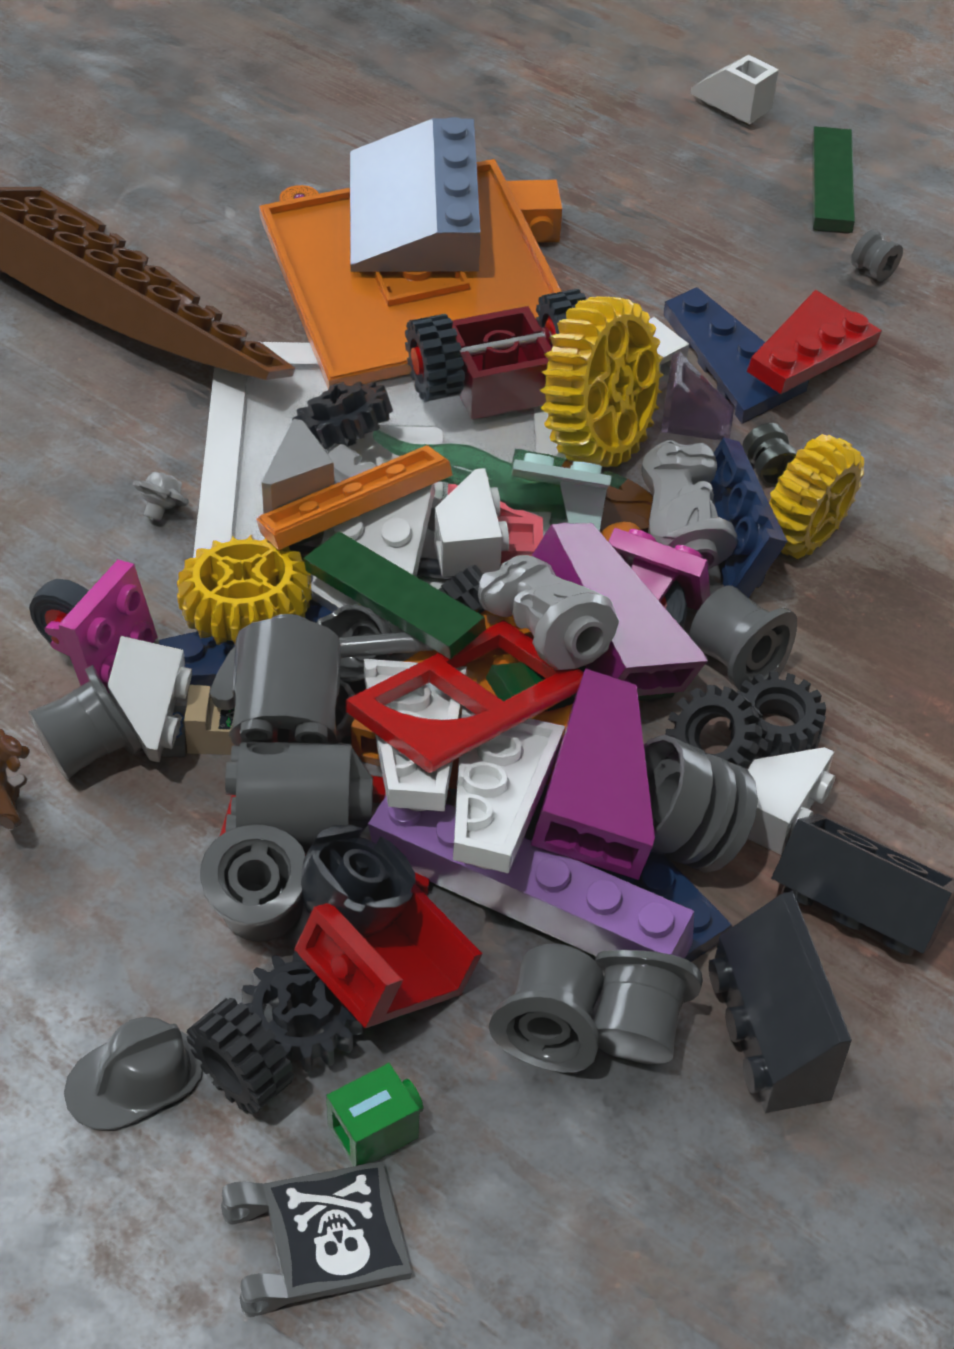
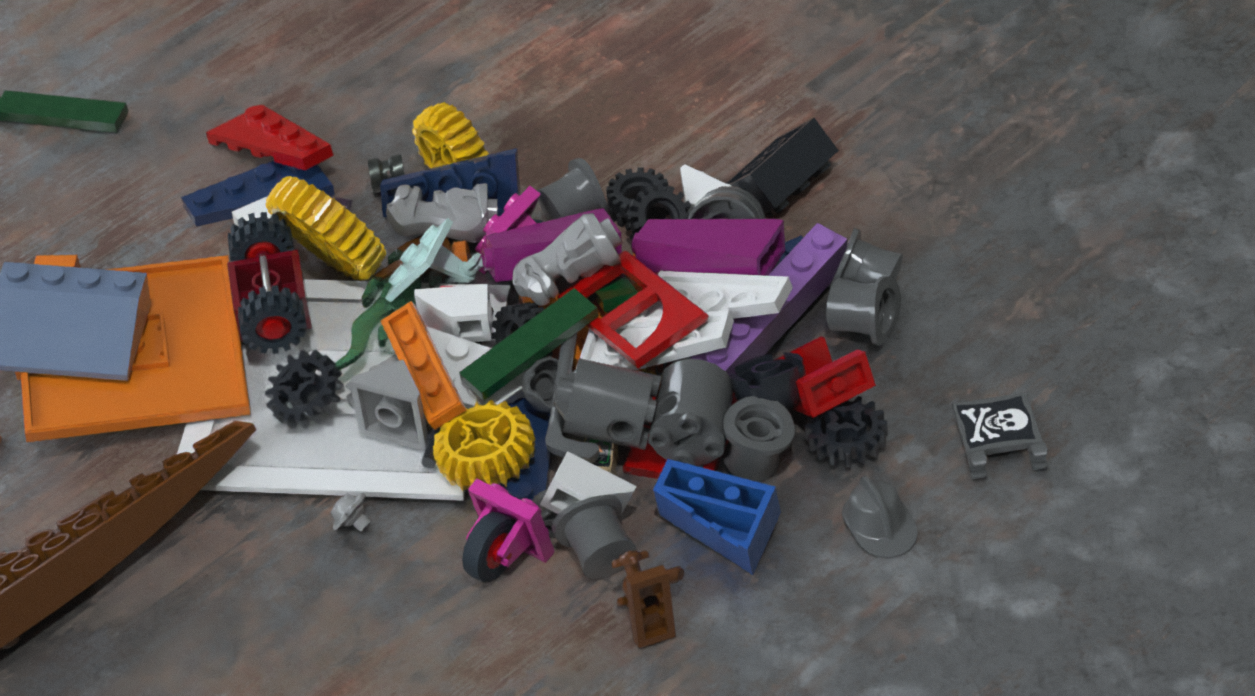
camera: 75 degrees left, 5 degrees down
black tyre [186,998,294,1114] -> none
green brick [326,1062,424,1167] -> none
black slope [708,892,852,1113] -> none
dark grey wheel [851,229,903,282] -> none
none -> blue wedge [653,459,781,575]

